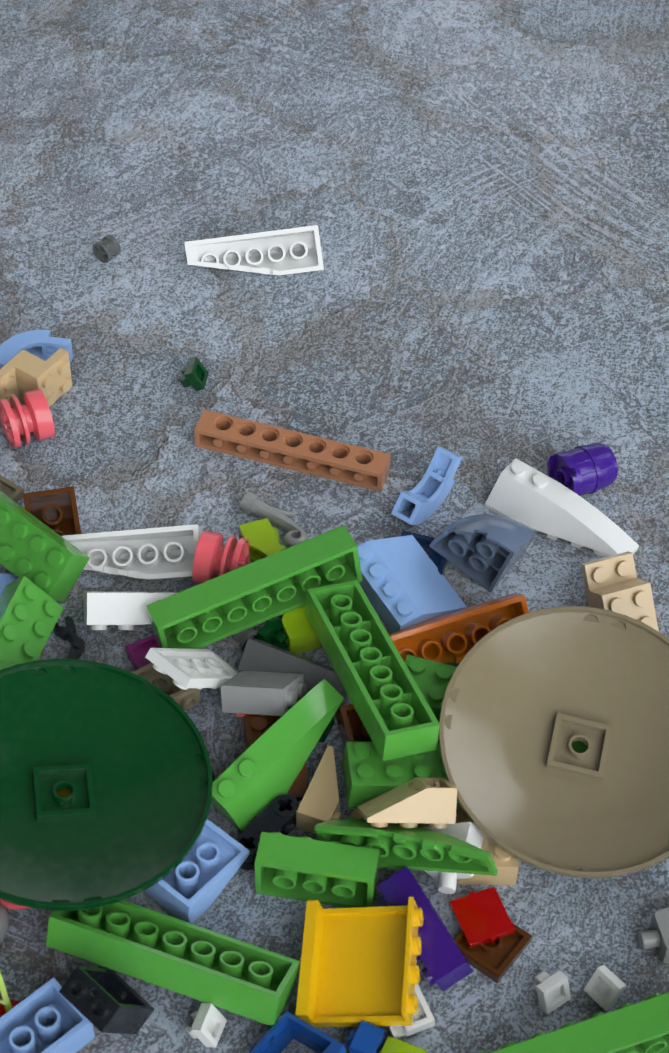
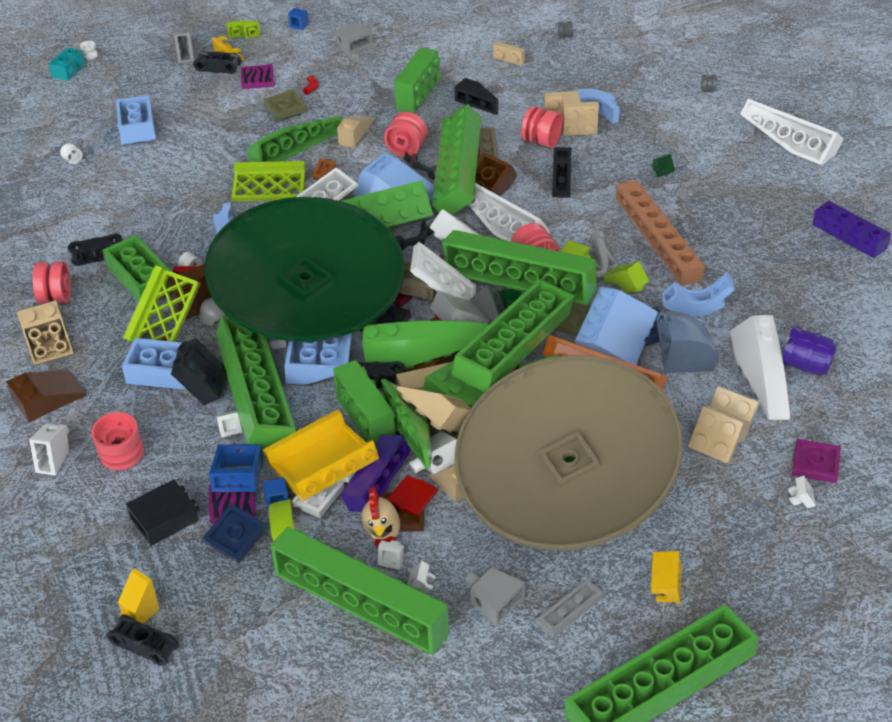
camera: 55 degrees right, 5 degrees down
none -> tan piece [362,486,400,548]
none -> black slope [552,147,572,198]
none -> lime arch [603,261,649,293]
none -> dark purple brick [812,201,891,258]

